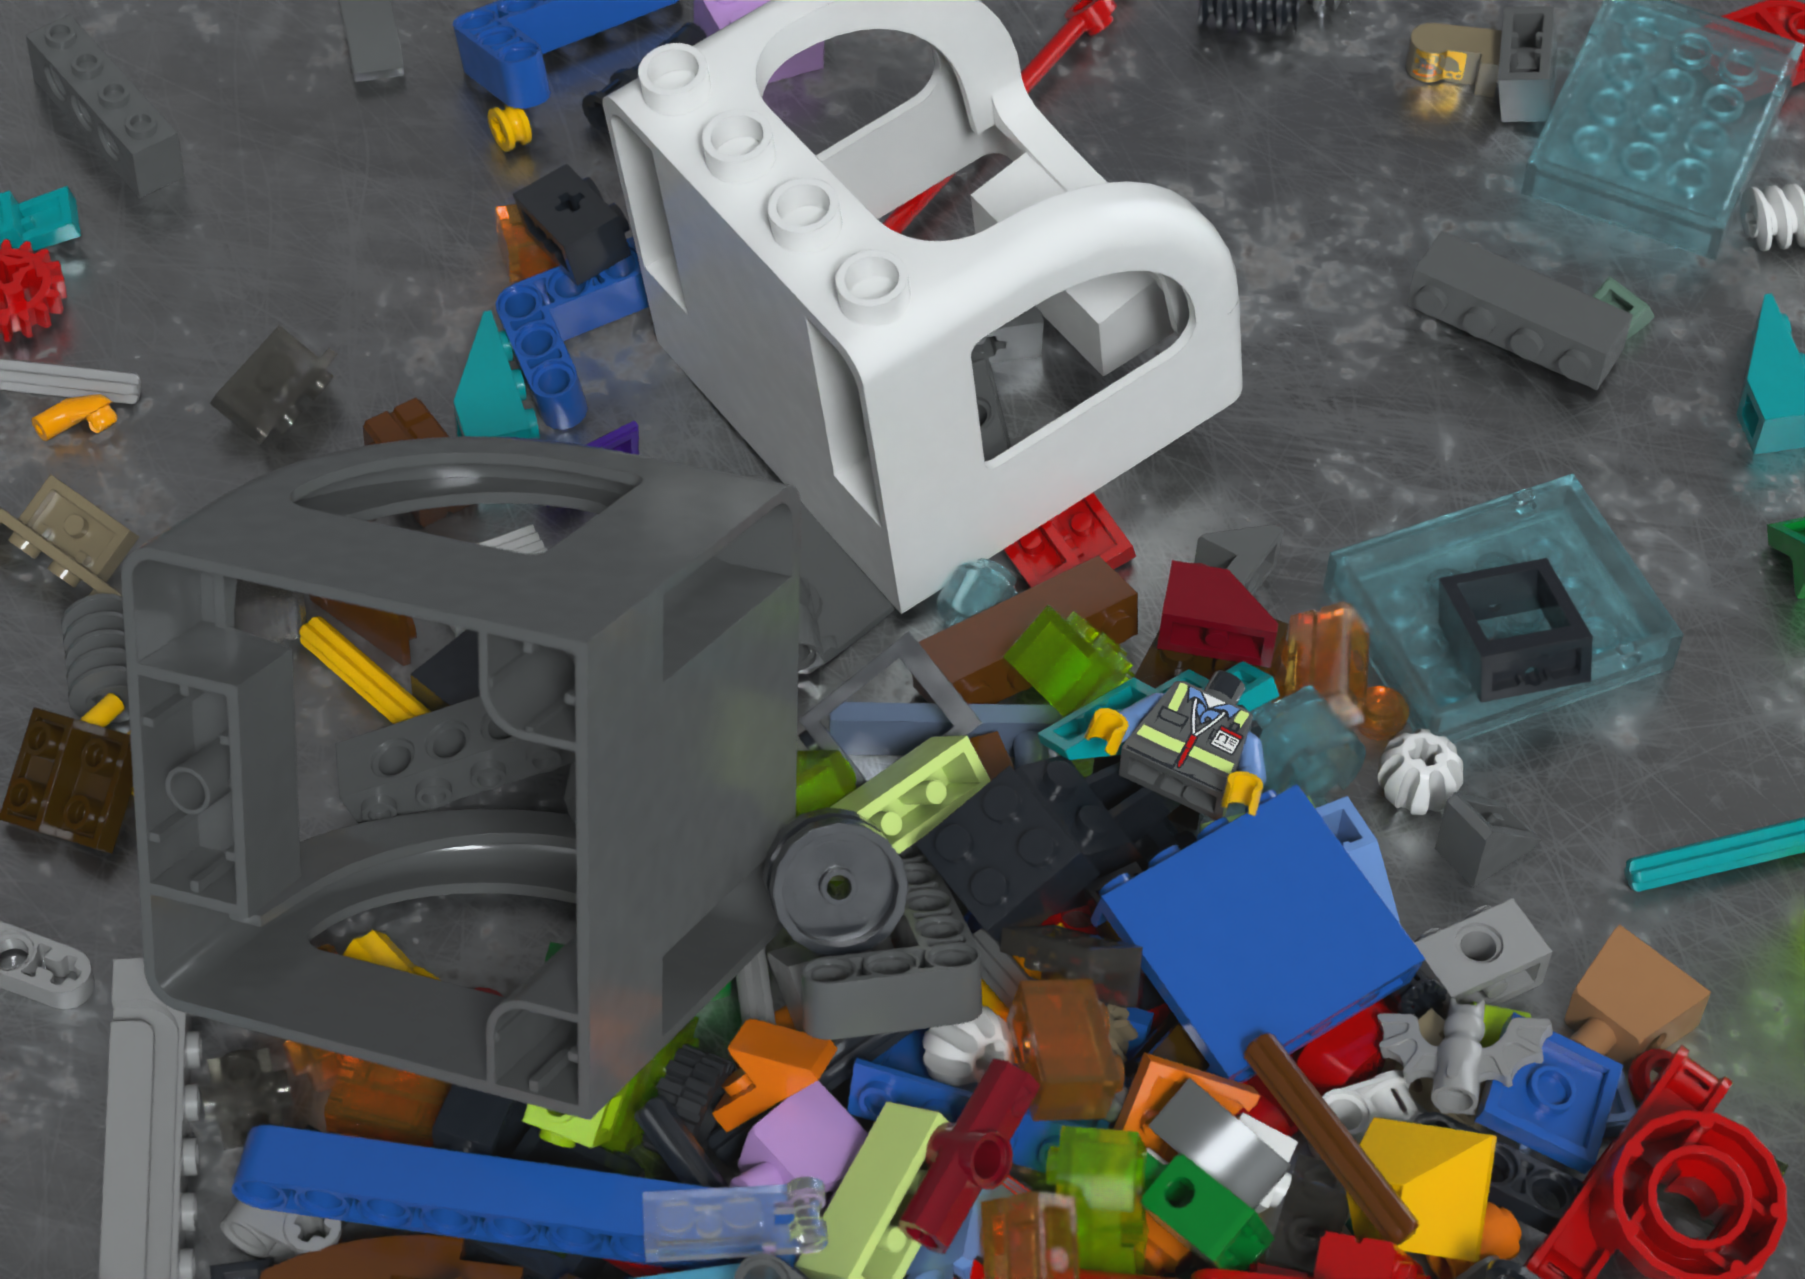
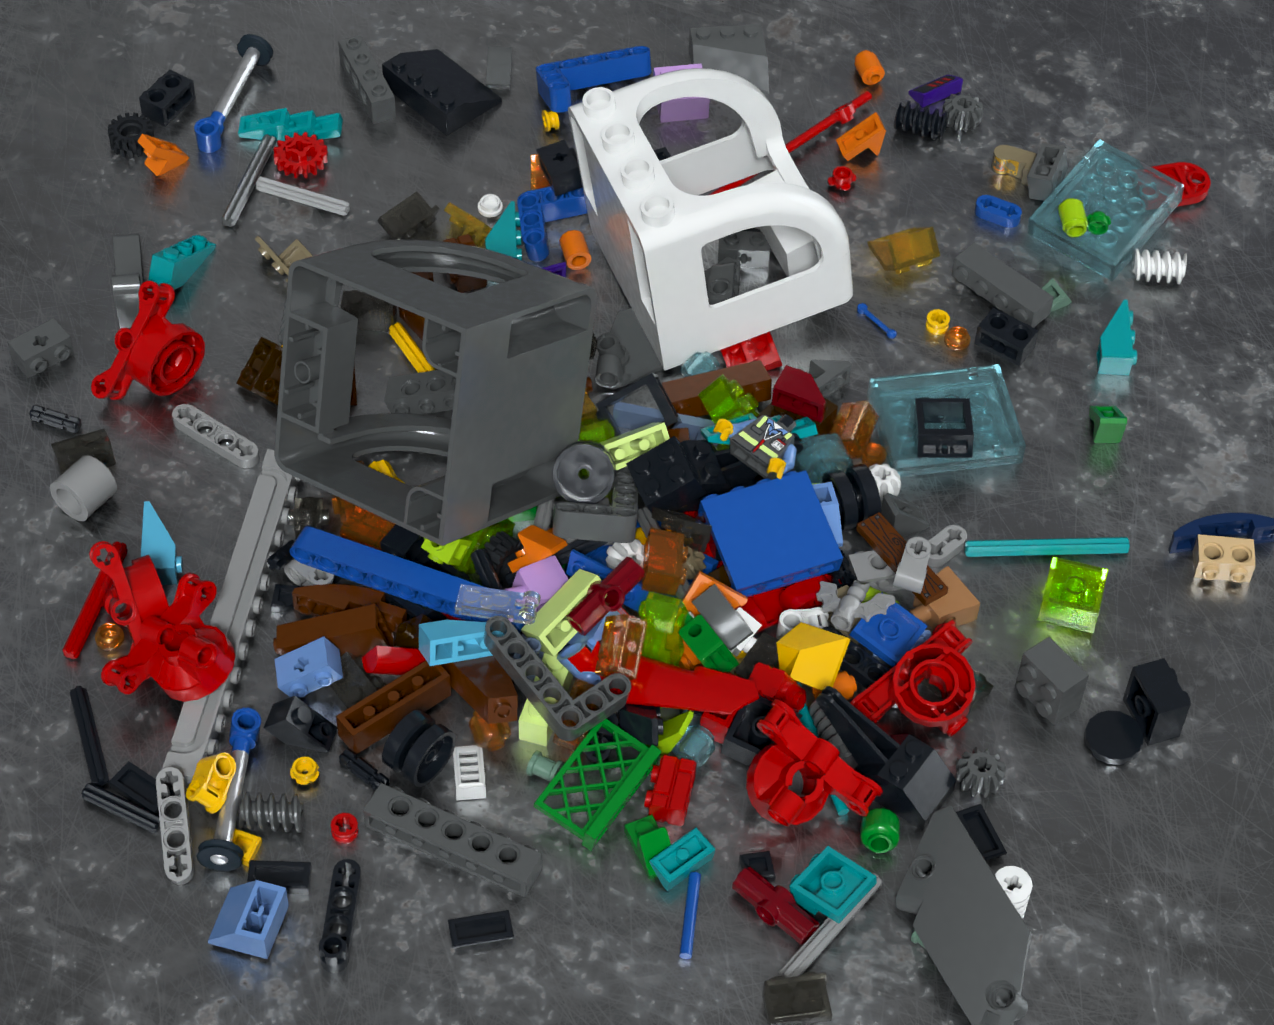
camera: 15 degrees right, 0 degrees up
light orange arm [32,394,118,441] -> none
reddish brown axle [1244,1032,1419,1246] -> none
none -> black axle [267,540,295,571]
none -> black slope [382,49,502,136]
none -> clear yellow plate [444,202,492,248]
none -> white plate [478,194,503,217]
none -> orange brick [559,230,591,270]
none -> black wheel [822,464,882,532]
none -> red plate [827,166,856,191]
none -> orange slope [836,112,886,161]
none -> reddish brown tile [856,512,948,606]
none -> blue hinge [857,303,897,339]
none -> clear yellow slope [868,227,940,274]
none -> light grey piece [893,537,931,594]
none -> yellow bush [925,309,950,335]
none -> light grey beam [928,525,967,568]
none -> clear orange plate [944,326,970,351]
none -> black brick [974,308,1039,367]
none -> blue beam [975,195,1022,228]
none -> lime brick [1058,198,1088,237]
none -> green plate [1087,211,1111,235]

